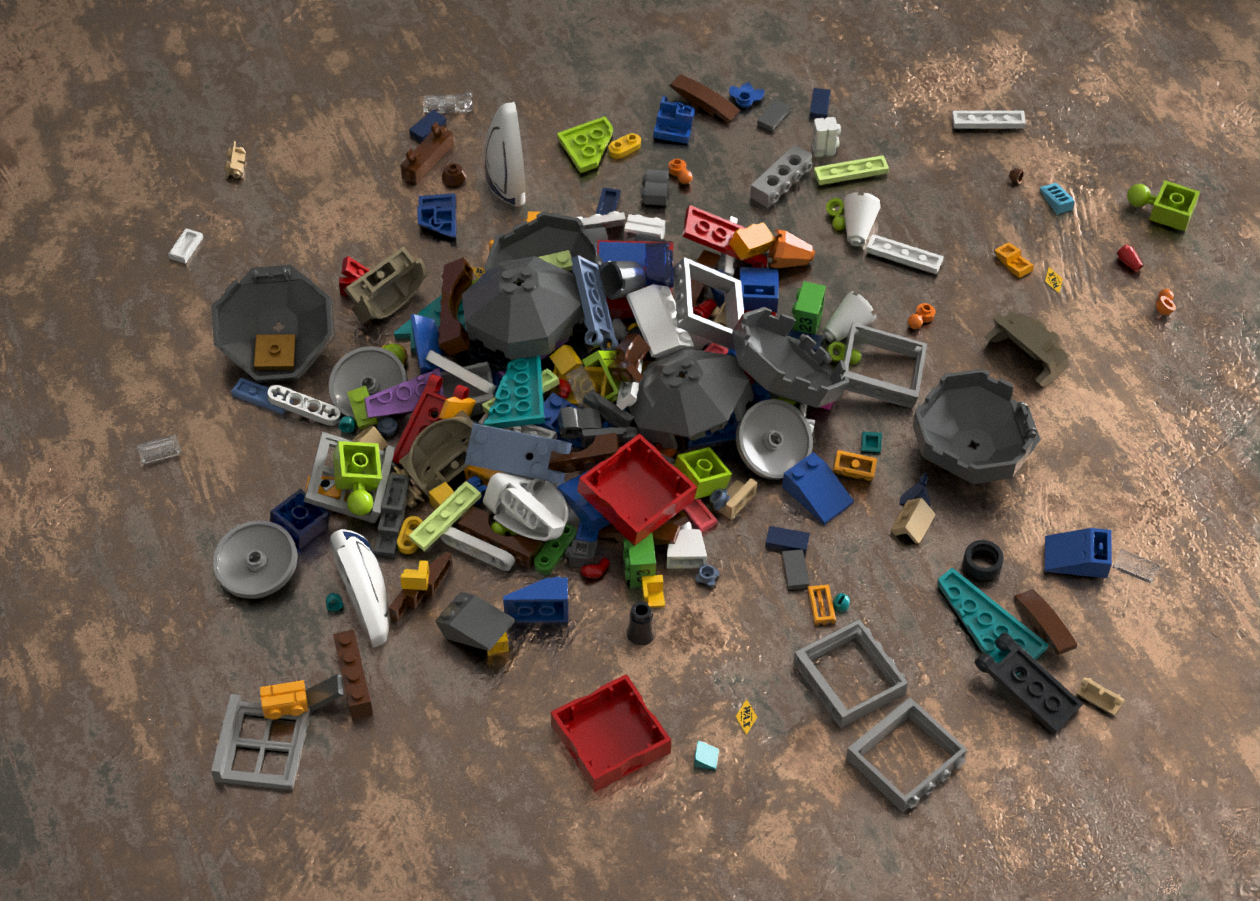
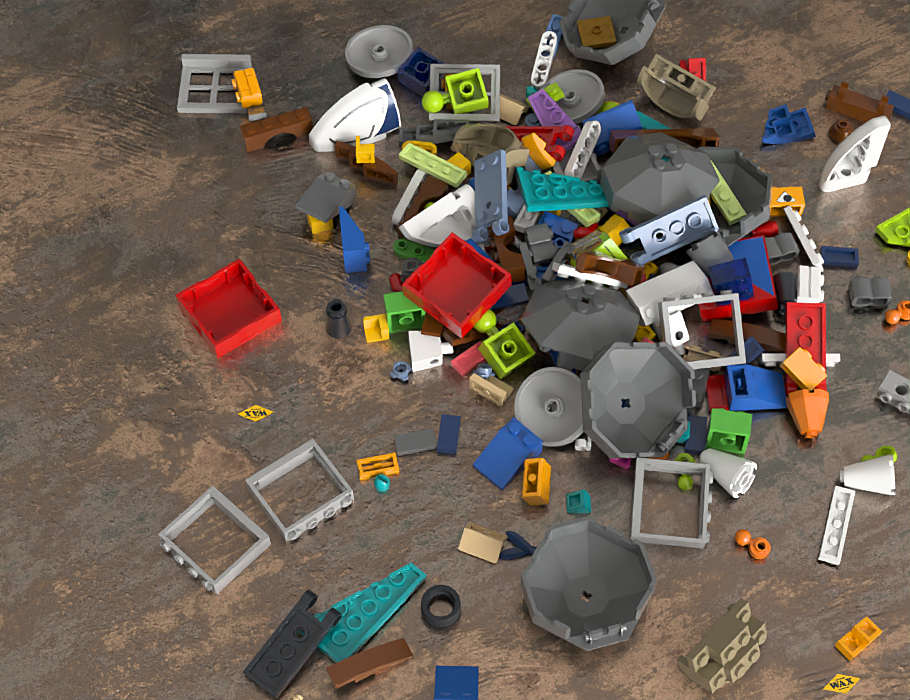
camera: 85 degrees right, 5 degrees up
red cone [693,299,716,320] -> none
slope [694,741,719,770] -> none

